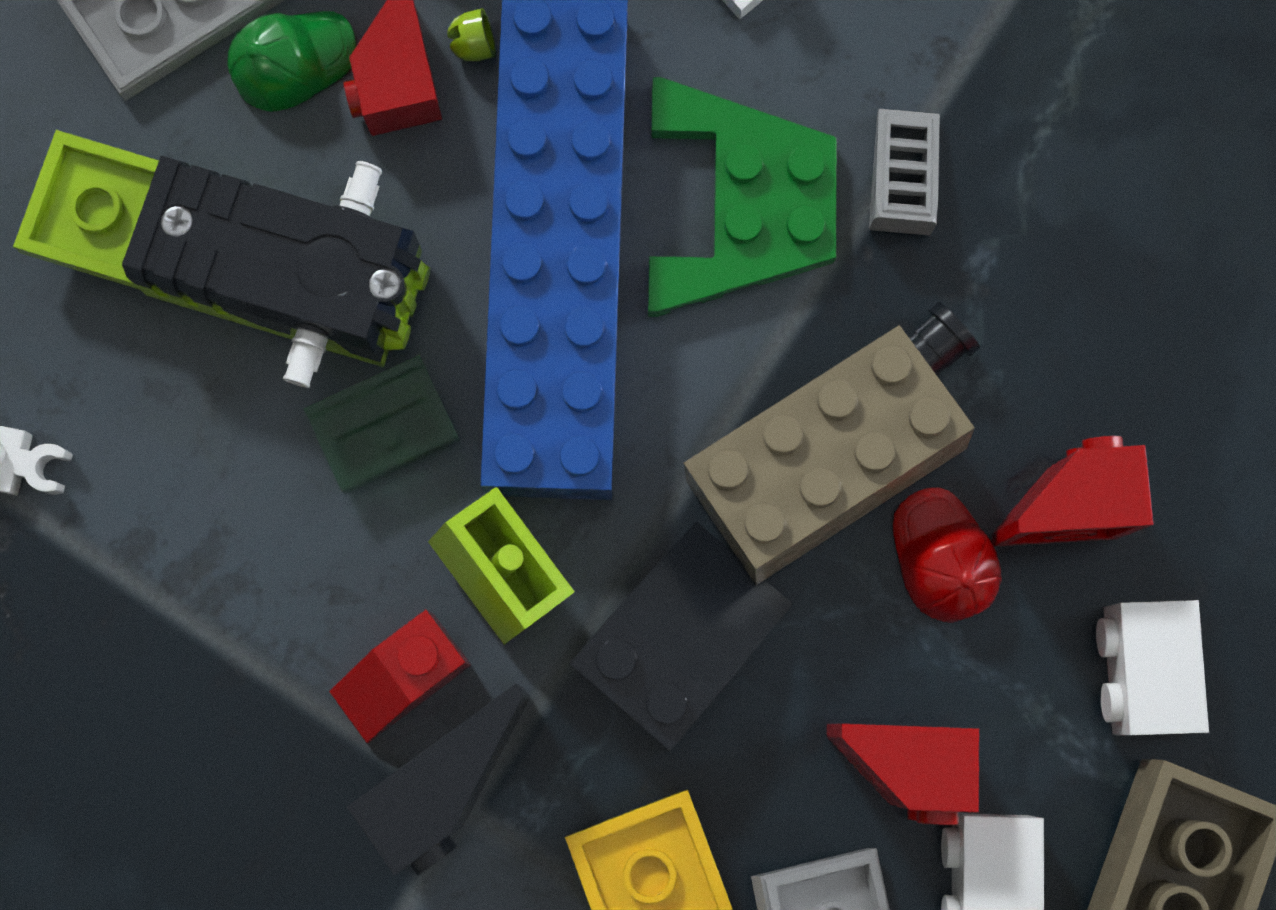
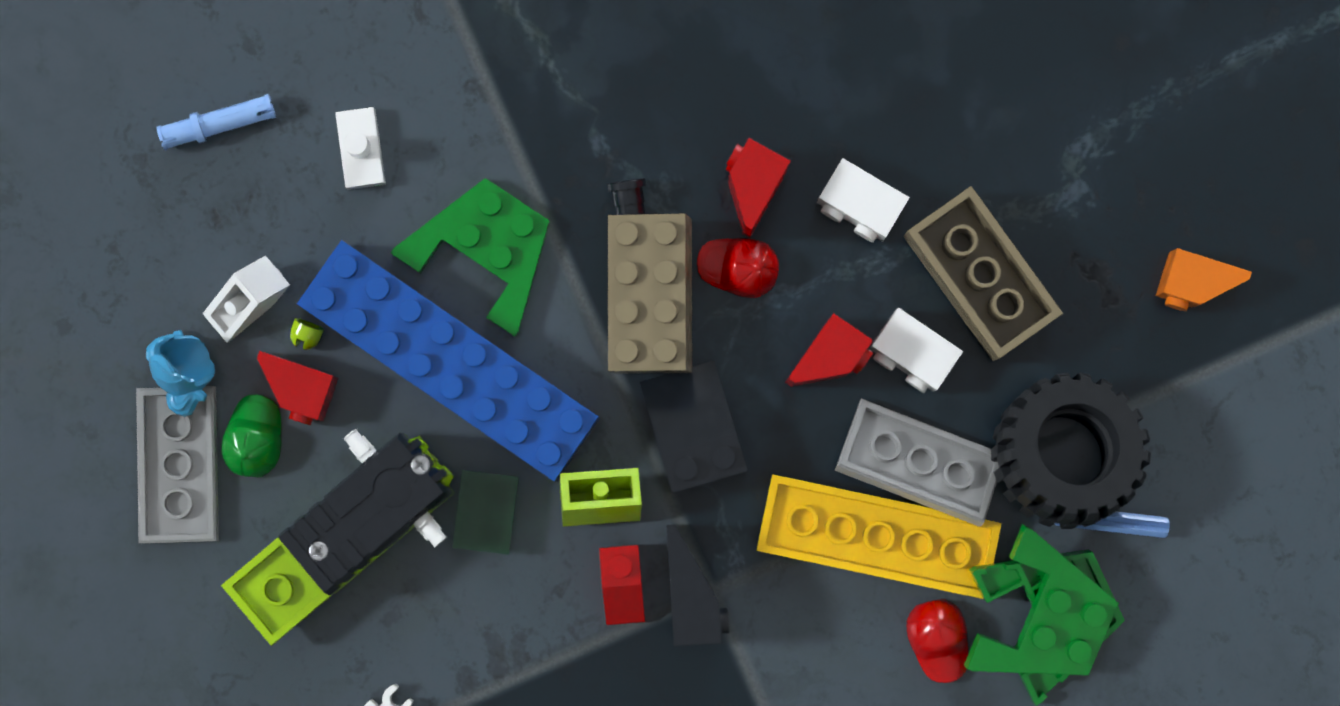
camera: 50 degrees left, 5 degrees up
light grey slope [869,109,940,235] -> none

